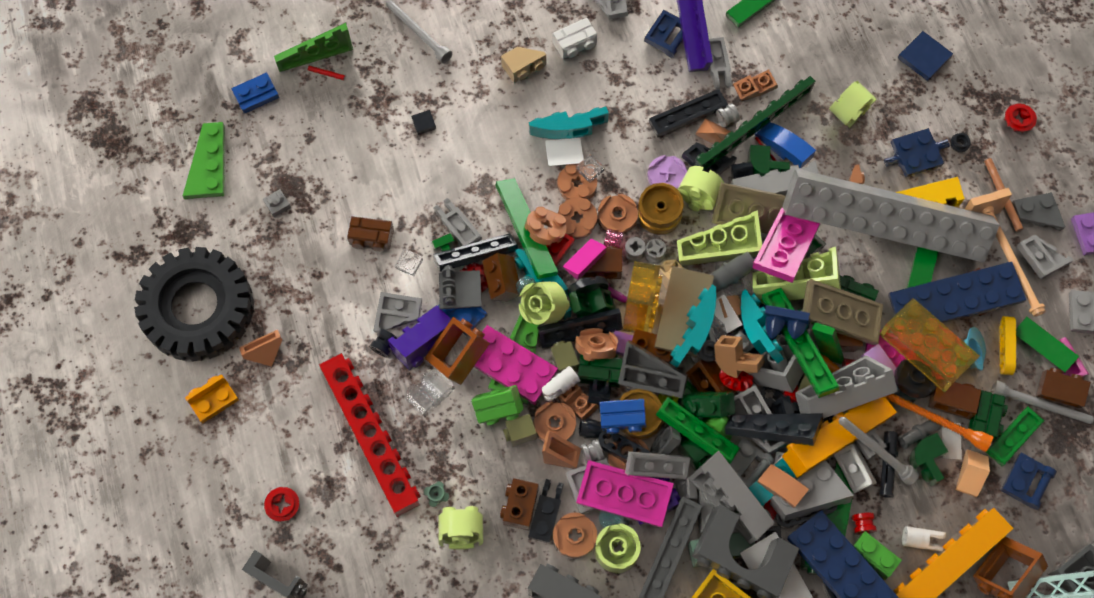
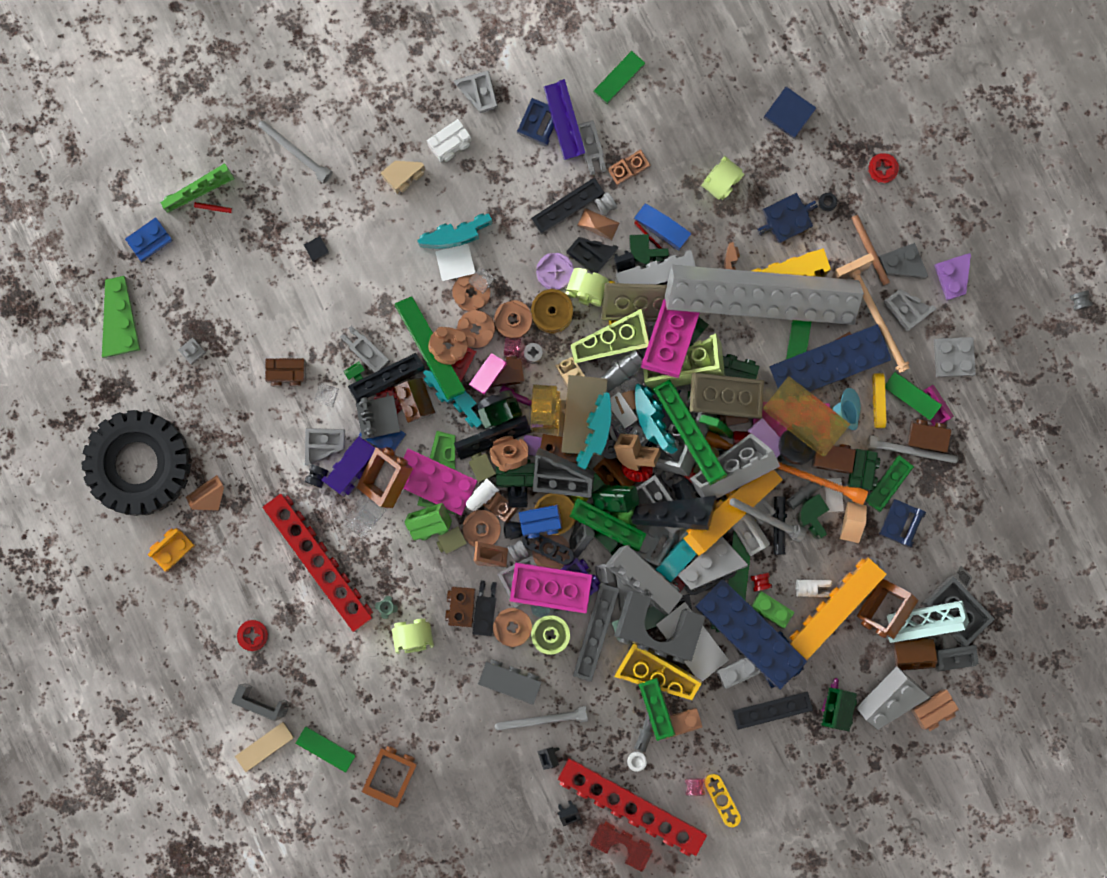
camera: 10 degrees left, 15 degrees up
clear light blue plate [516,276,536,294] -> none
yellowish green brick [519,282,570,325] -> none
light grey tile [625,451,690,479] -> none
light grey wheel [645,239,666,264] -> none
dark green plate [695,76,816,171] -> none
nougat slope [757,464,809,508] -> none
dark blue tile [765,305,810,339] -> none

